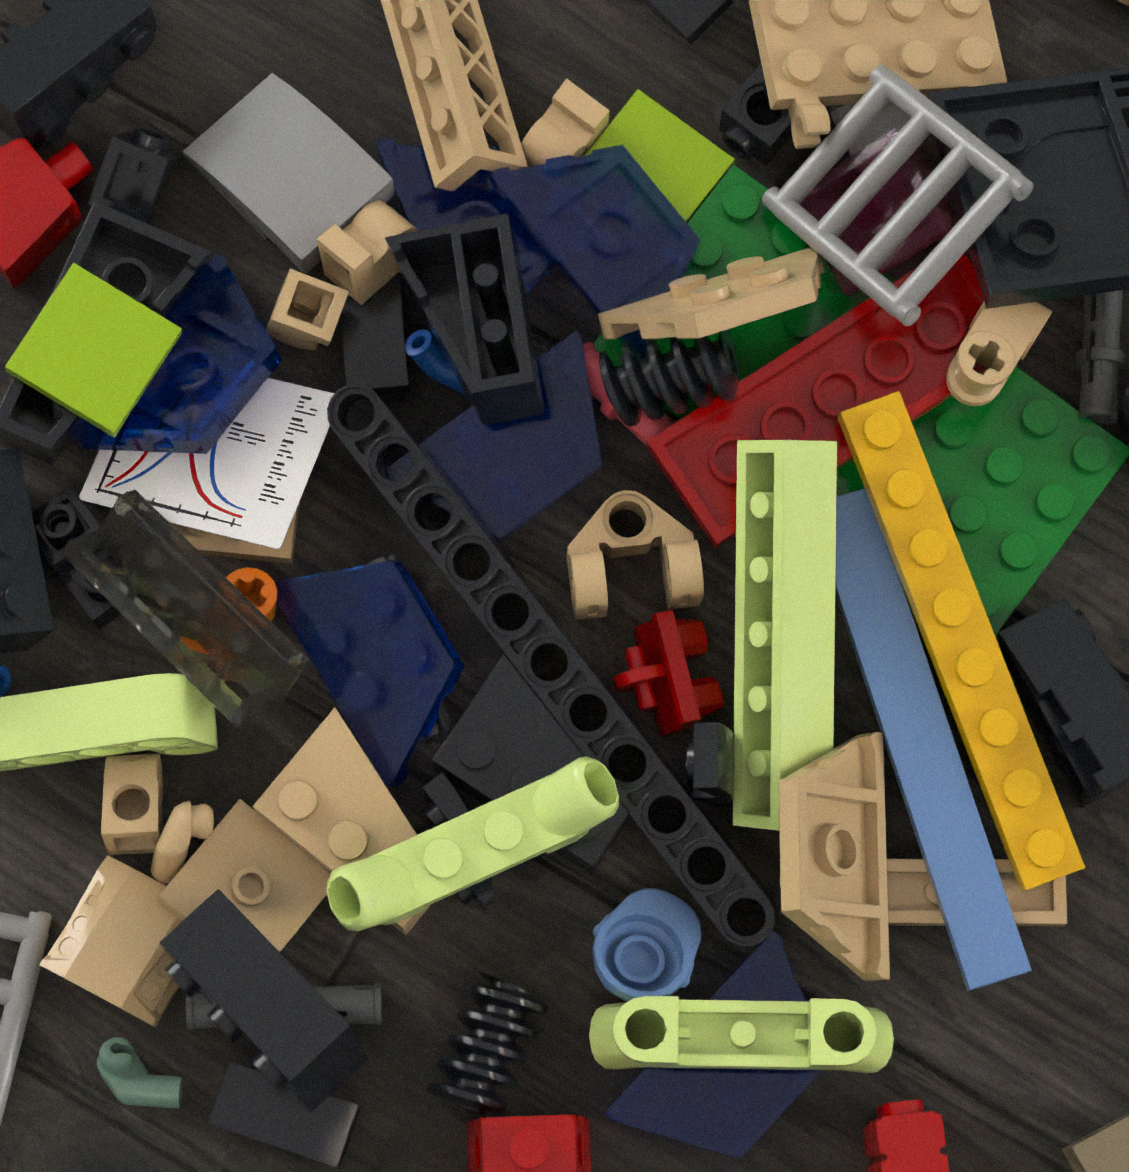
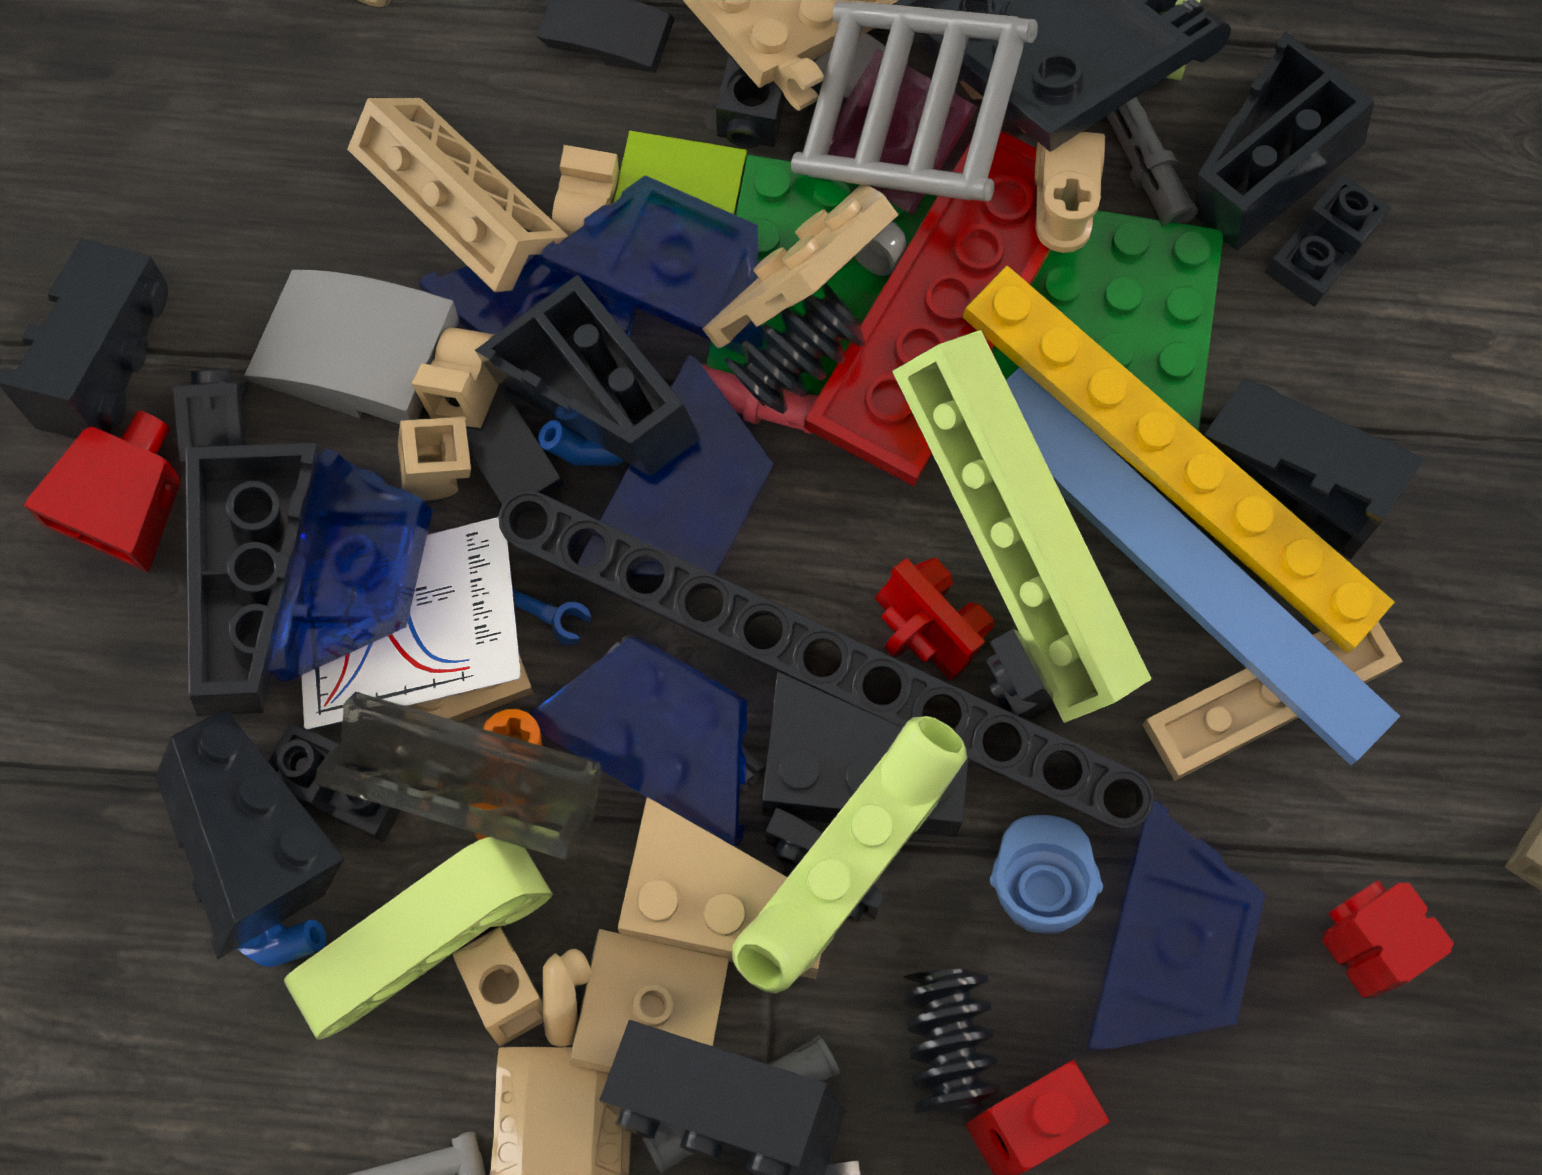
camera: 25 degrees left, 5 degrees down
lime tile [5,262,182,438] -> none
tan piece [566,490,704,620] -> none
yellowish green plate [589,996,894,1073] -> none
tan wing [779,732,890,981] -> none
none -> blue hand [512,588,591,645]
none -> light grey hinge [855,222,907,276]

